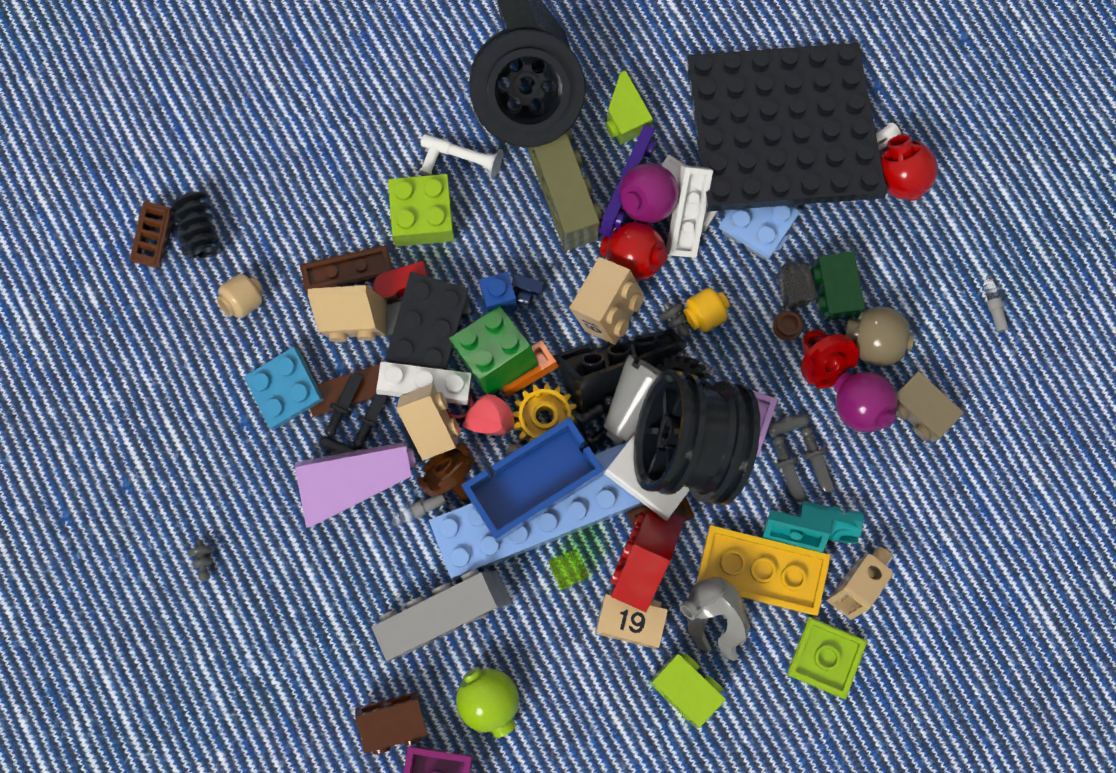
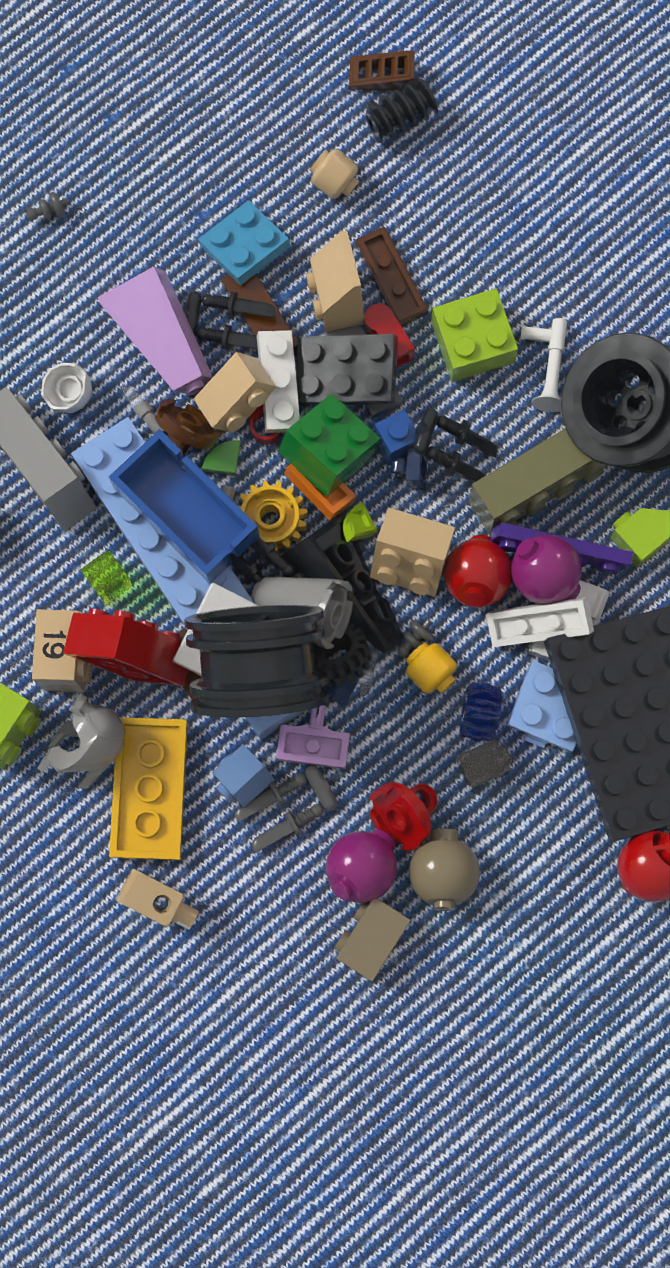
camera: 85 degrees right, 0 degrees up
coral piece [462,394,515,436] -> none
teal plate [762,501,864,553] -> none
reddish brown plate [773,311,803,341] -> none
lime tile [786,616,868,700] -> none
dark green brick [811,251,865,321] -> none
light grey piece [983,276,1009,333] -> none
none -> white hair [41,363,92,413]
none -> bright green tile [202,440,241,476]
none -> medium blue brick [212,744,275,808]
none -> lime tile [343,502,378,542]
none -> black piece [413,408,498,483]
none -> clear blue gear [459,682,503,742]

